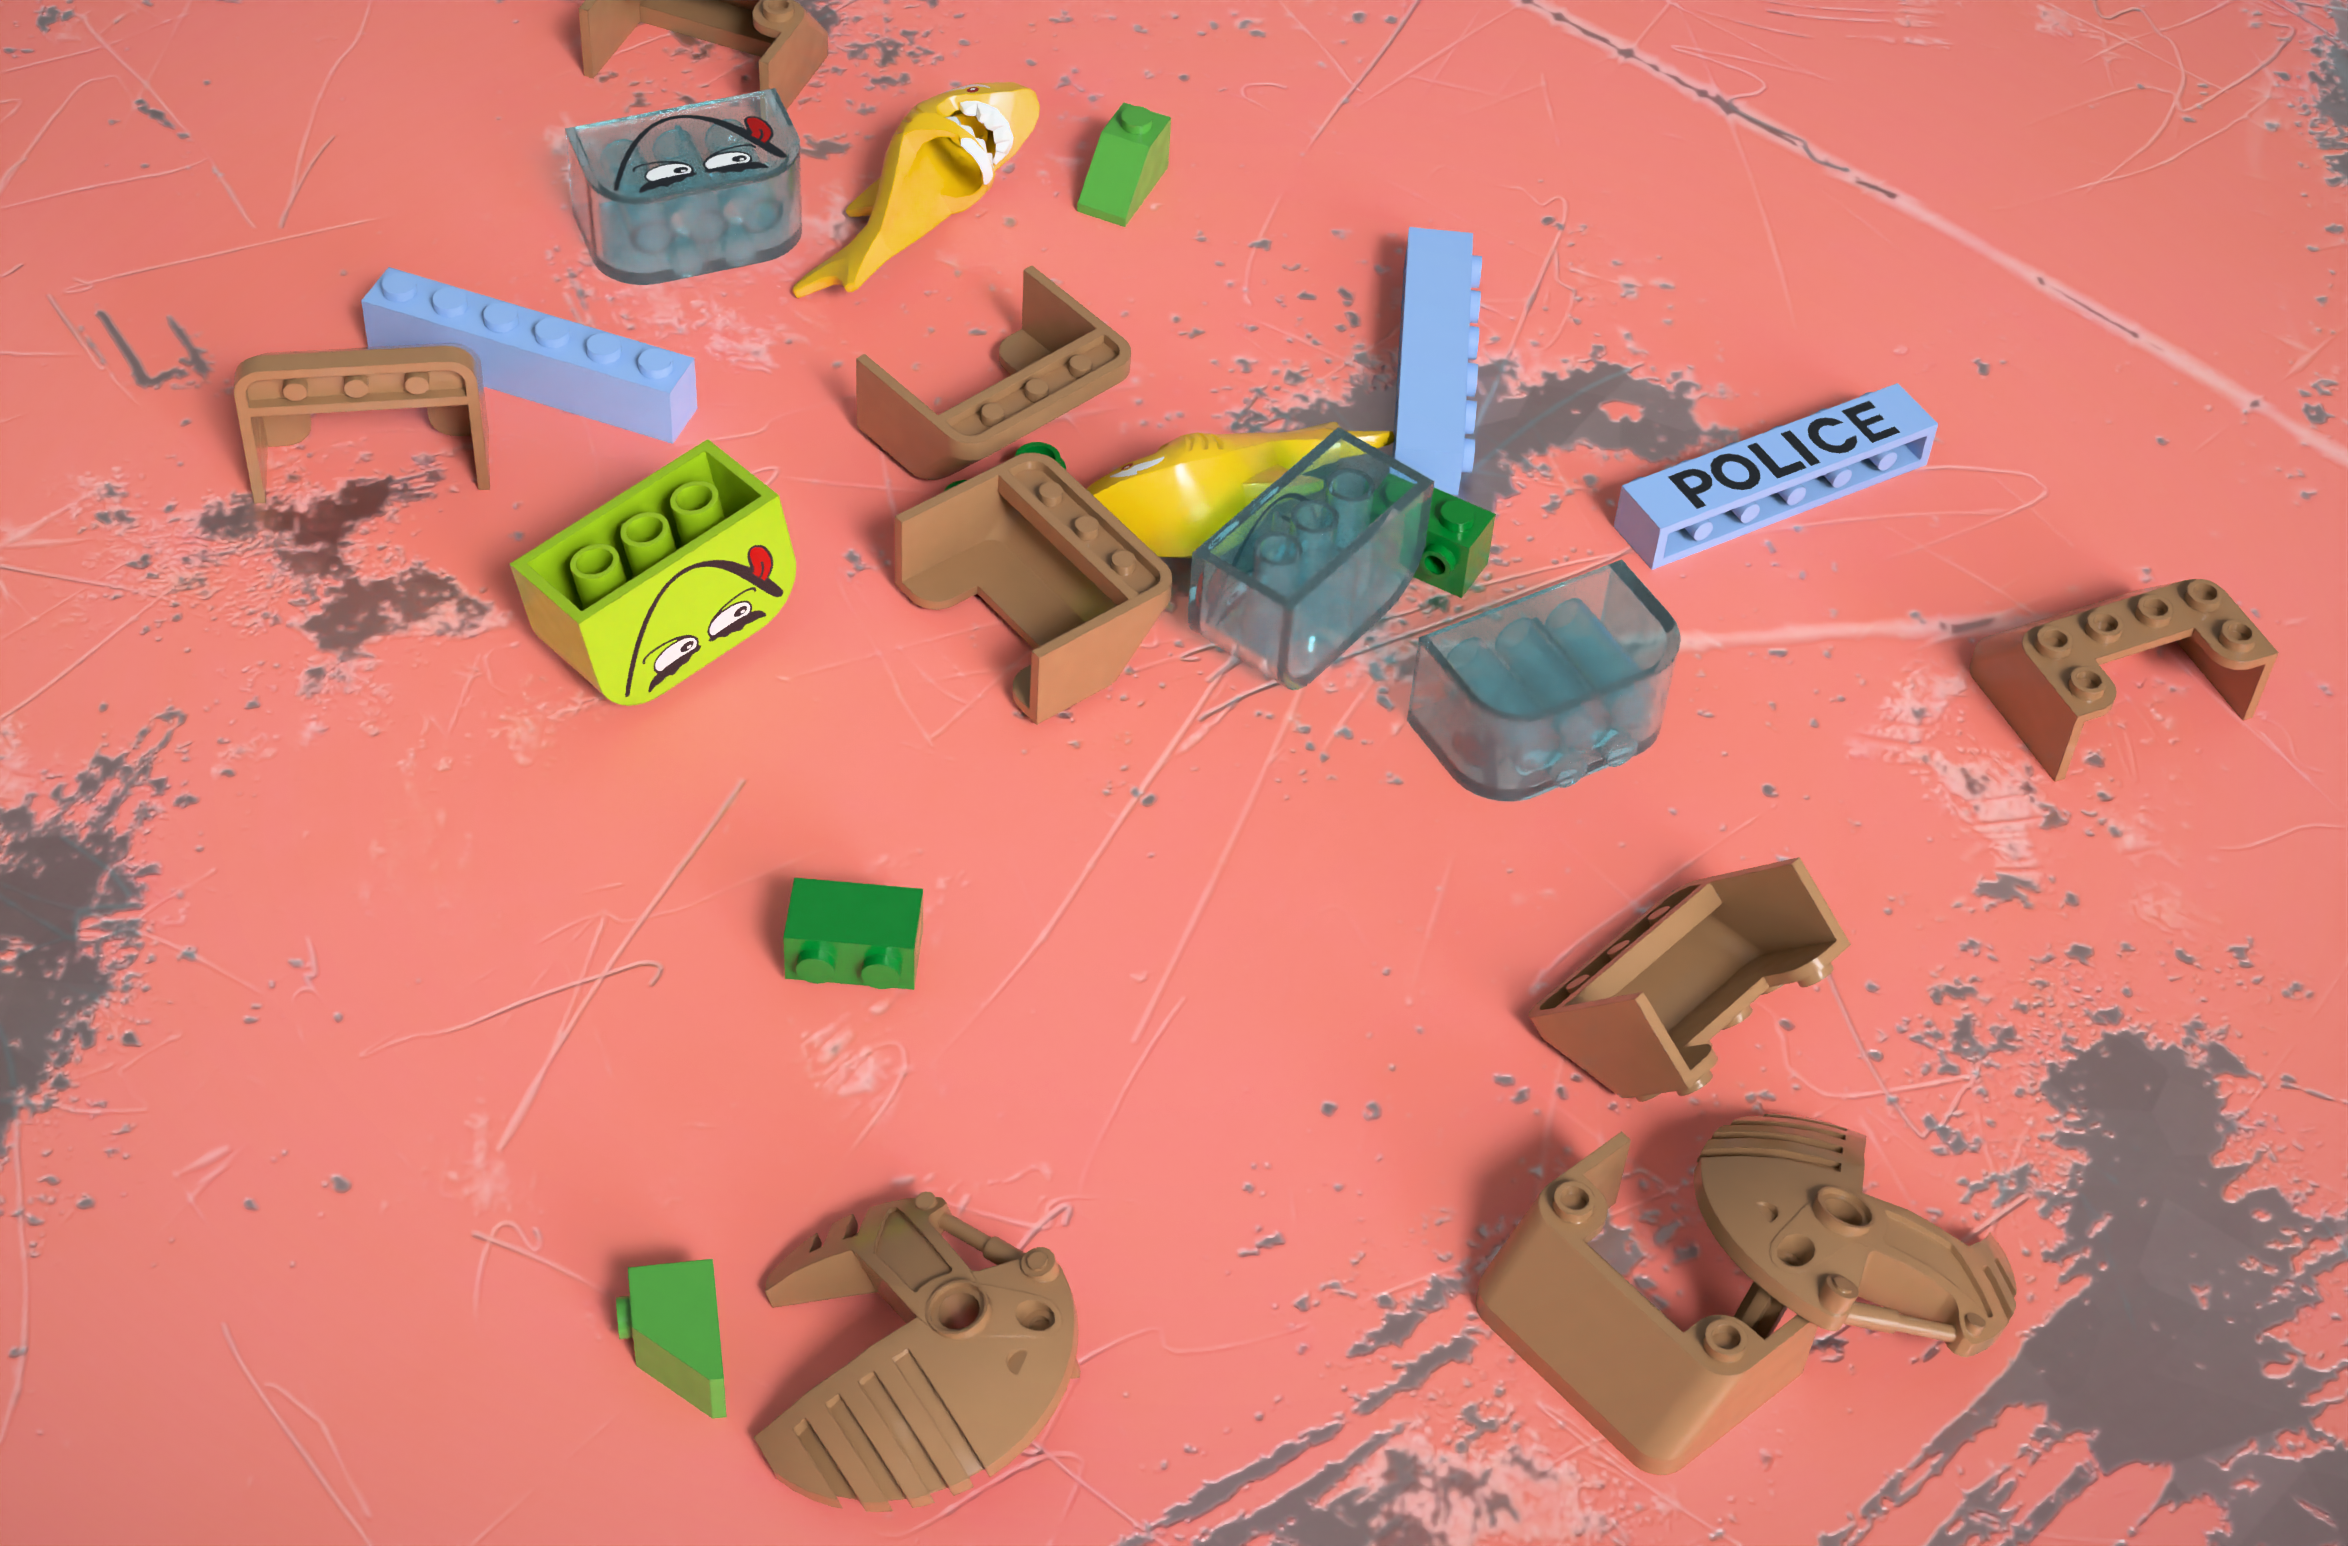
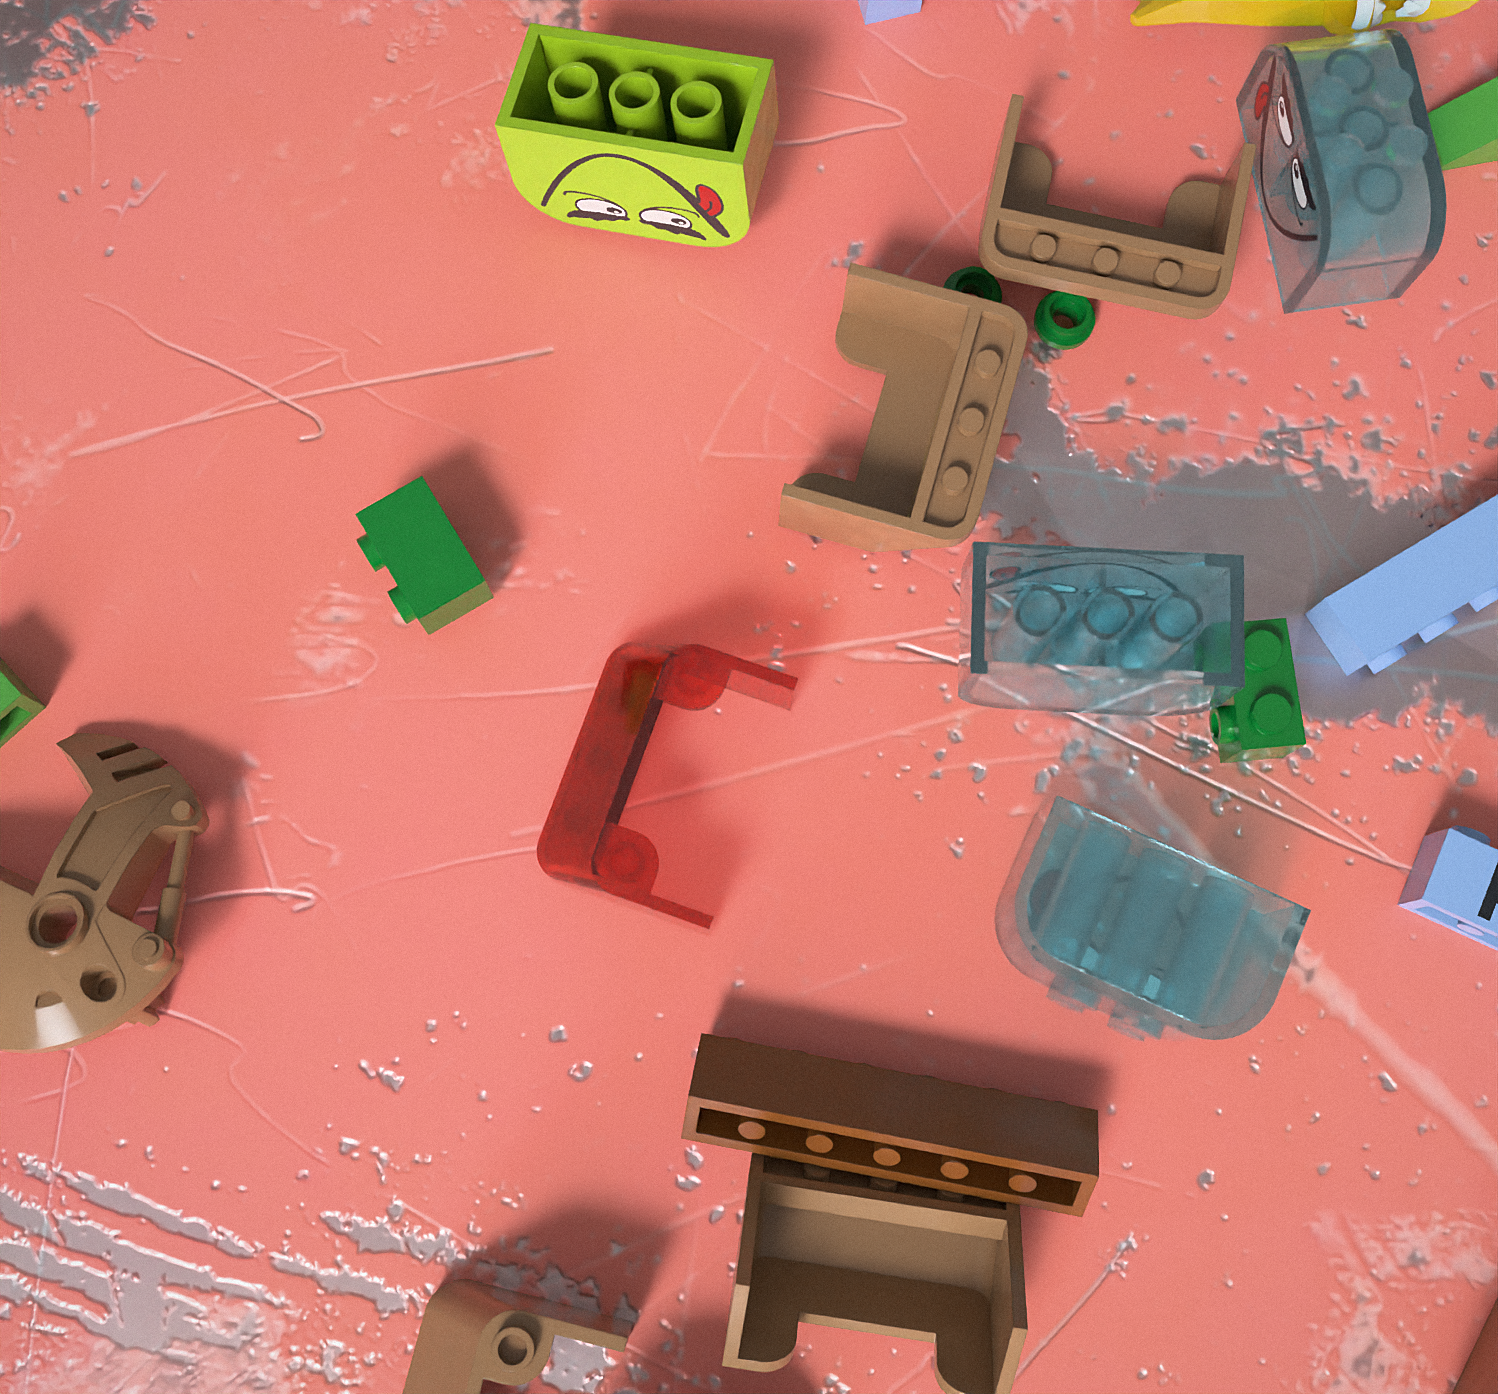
camera: 55 degrees right, 30 degrees up
yellow piece [1087,422,1395,559] -> none
none -> clear red windscreen [536,641,799,937]
none -> dark orange brick [681,1033,1099,1217]
none -> clear light blue brick [1236,29,1447,314]

